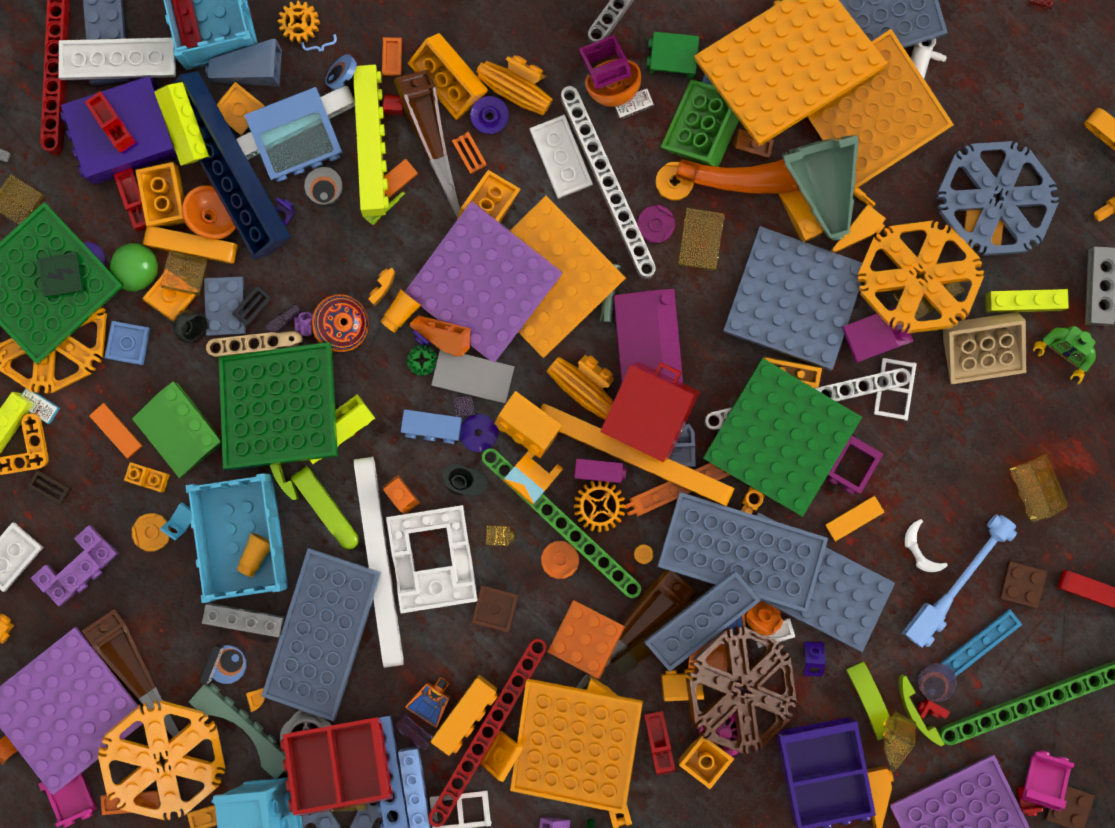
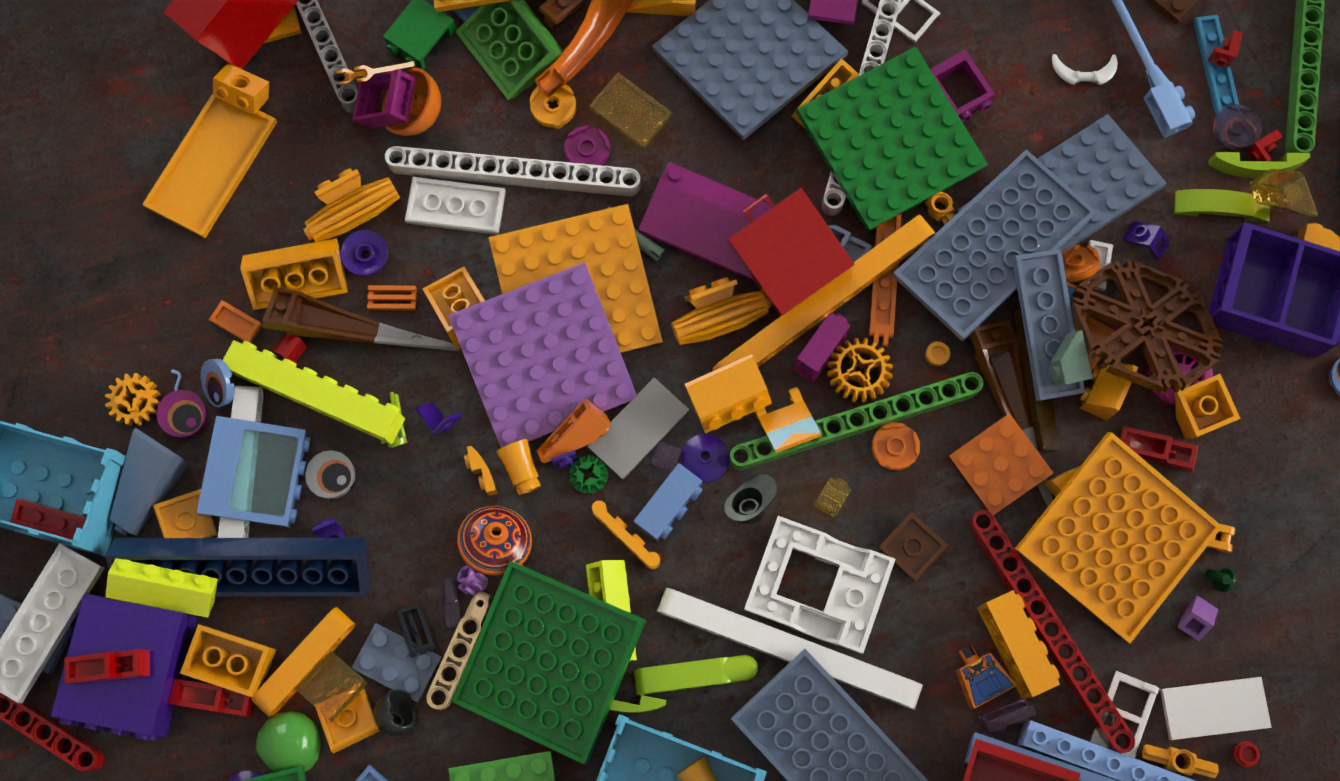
camera: 55 degrees left, 10 degrees down
orange dish [182,186,236,240] -> none
orange torso [383,475,420,514] -> none
orange tile [384,159,418,198] -> none
light orange plate [480,730,523,782] -> none
tile [614,88,654,120] -> none
light orange tile [825,496,884,542] -> none
none -> tile [156,389,208,439]
none -> light orange flag [336,61,415,85]
none -> dark purple bracket [416,402,463,435]
none -> light orange plate [592,500,660,570]
none -> sand green slope [1050,330,1093,386]
none -> red bracket [1207,30,1243,67]

